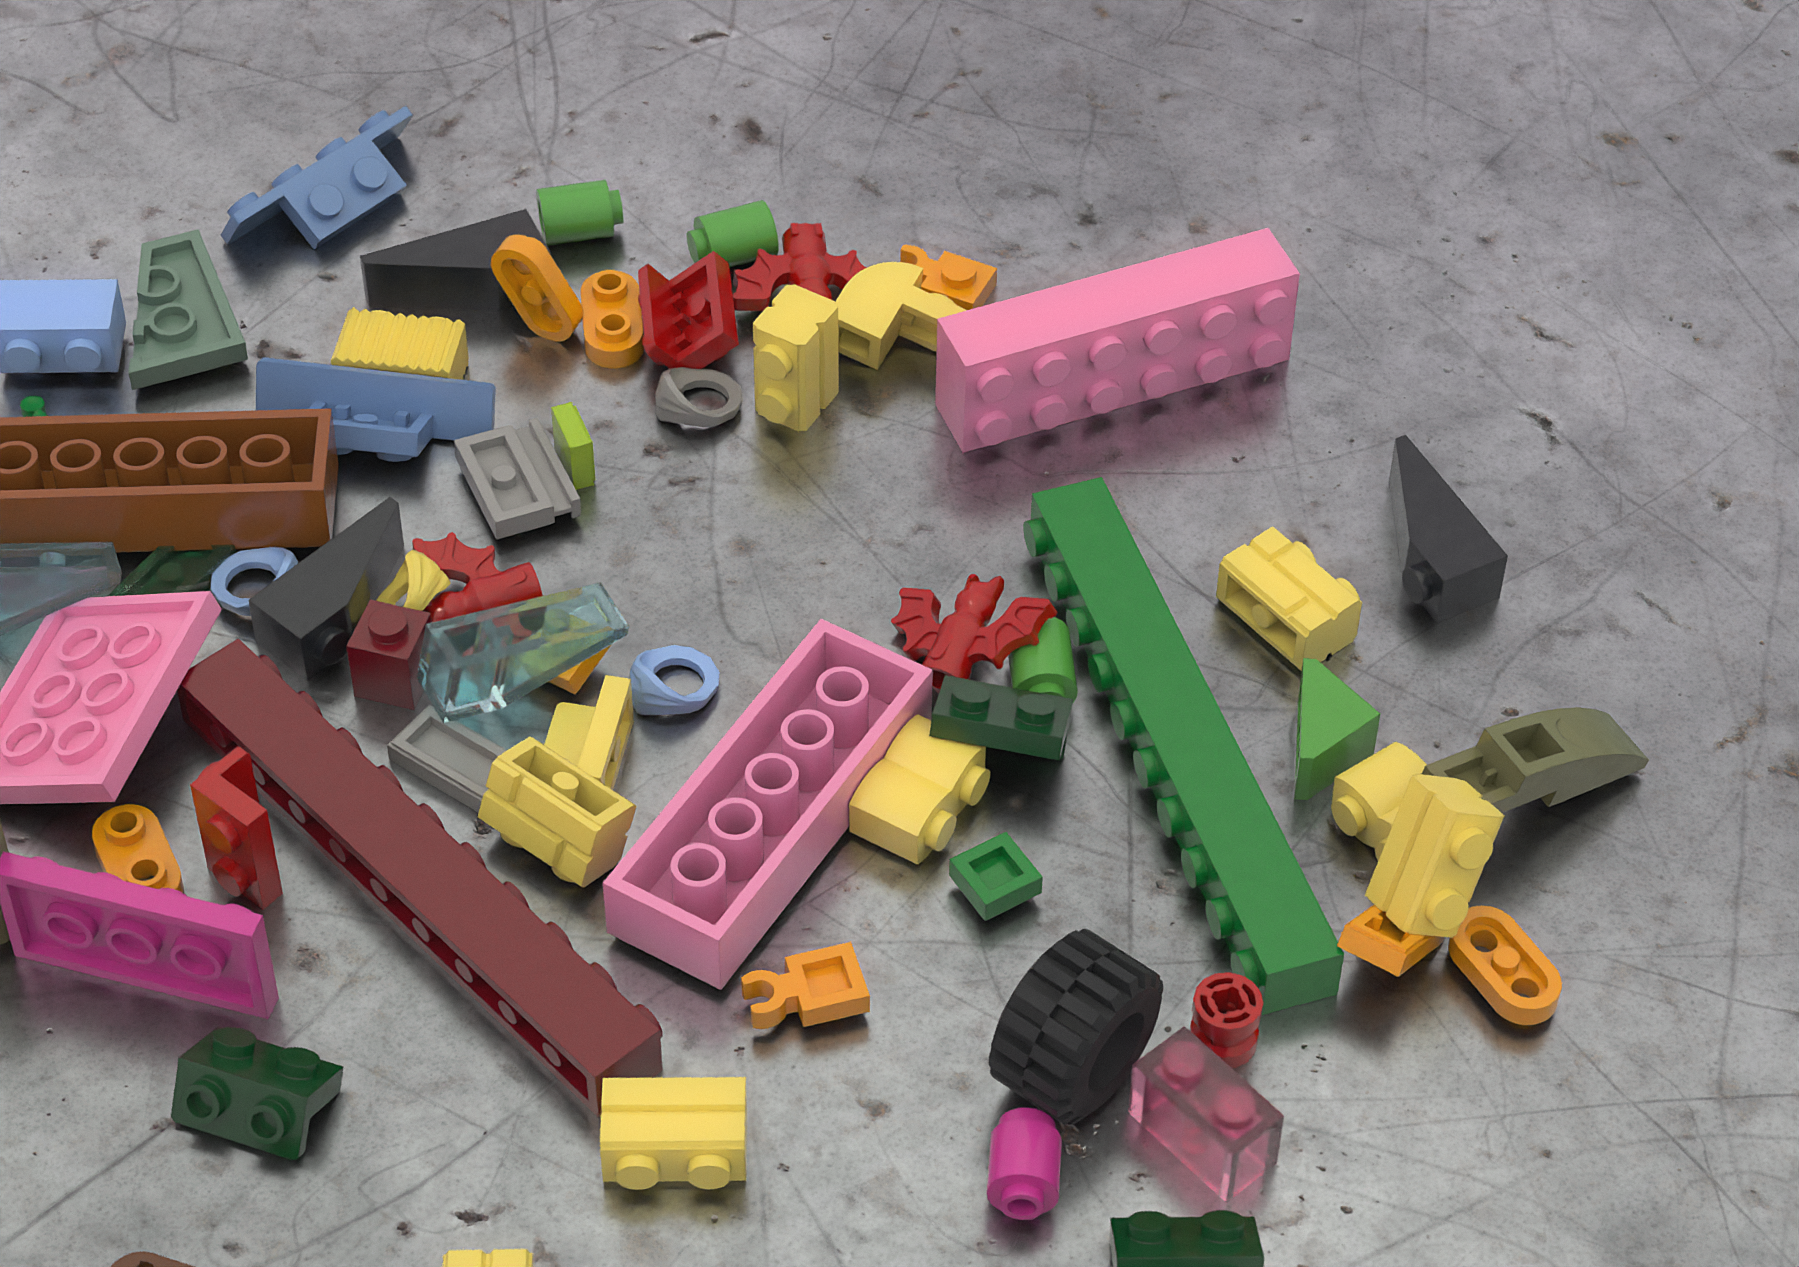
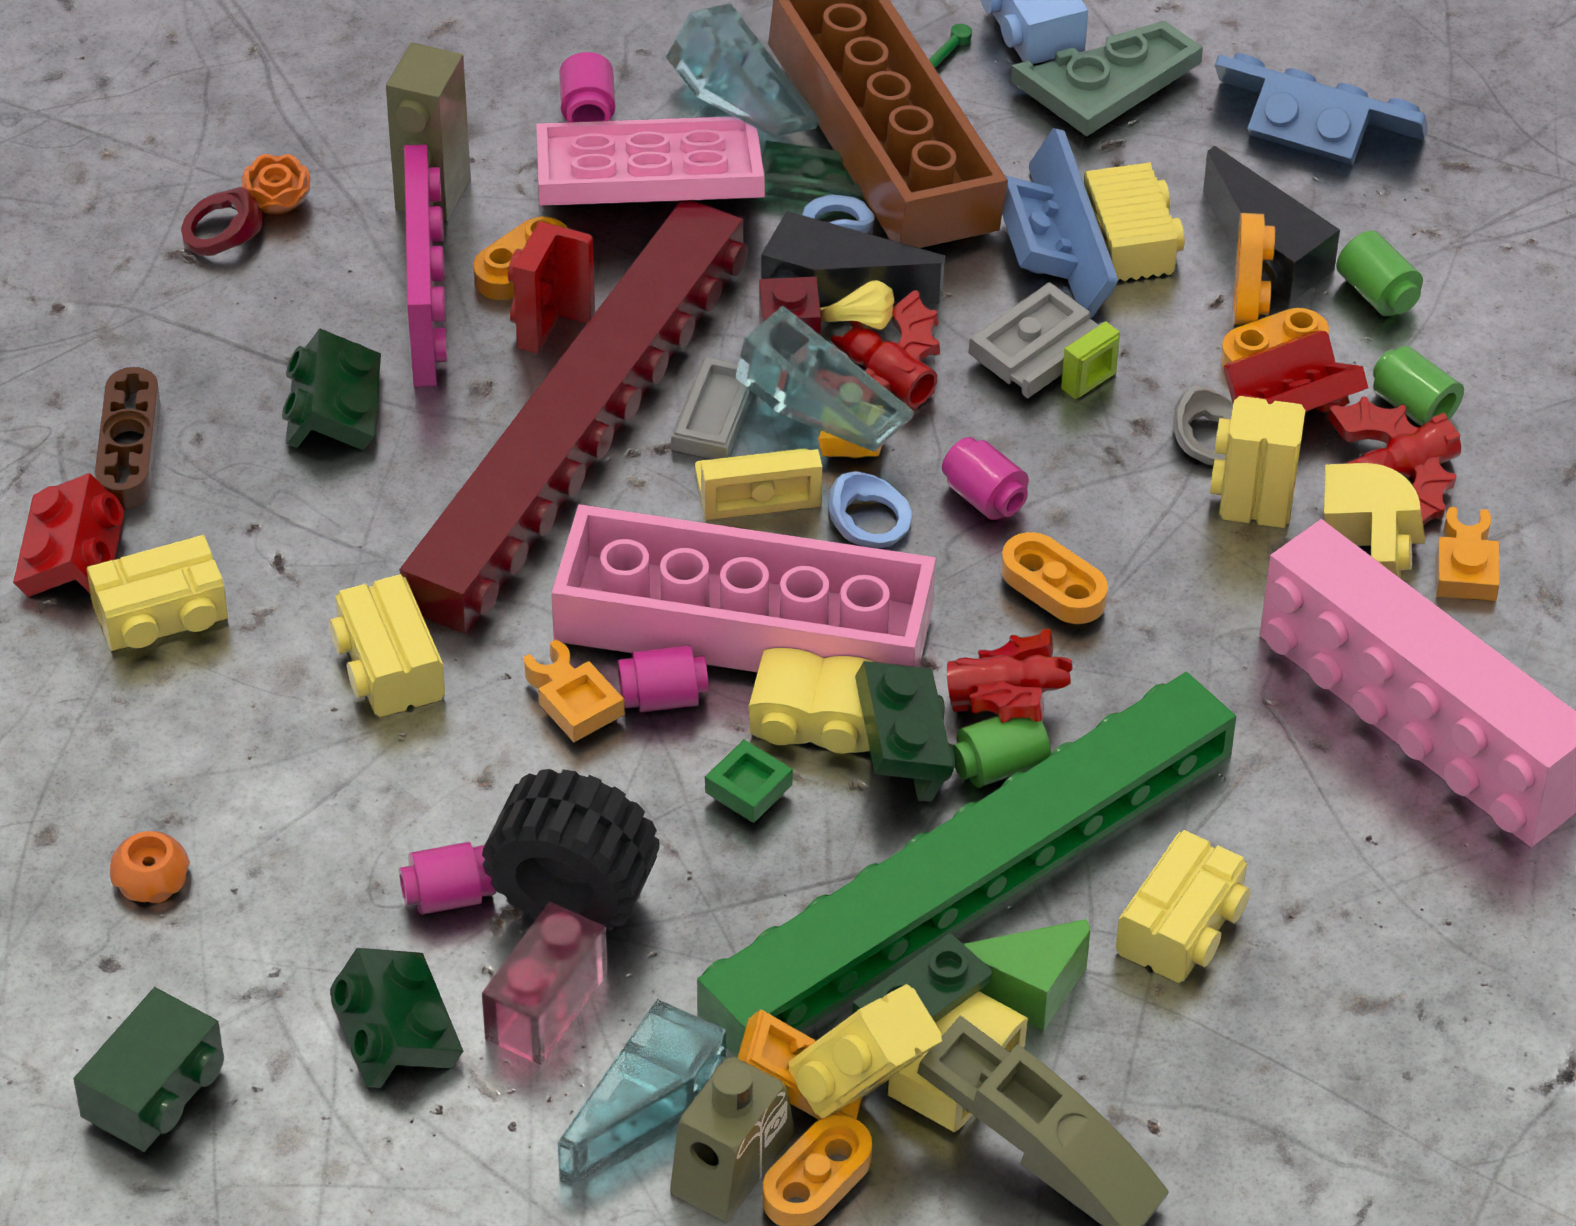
camera: 70 degrees right, 0 degrees up
light yellow brick [478,736,637,887] -> none
red wheel [1188,972,1263,1069] -> none
black slope [1389,435,1508,623] -> none
none -> clear light blue slope [558,999,727,1186]
none -> dark pink brick [618,645,709,713]
none -> olive torso [670,1057,794,1223]
none -> dark green bracket [852,933,992,1022]
none -> dark pink brick [942,437,1029,520]
none -> light orange plate [1001,532,1108,624]

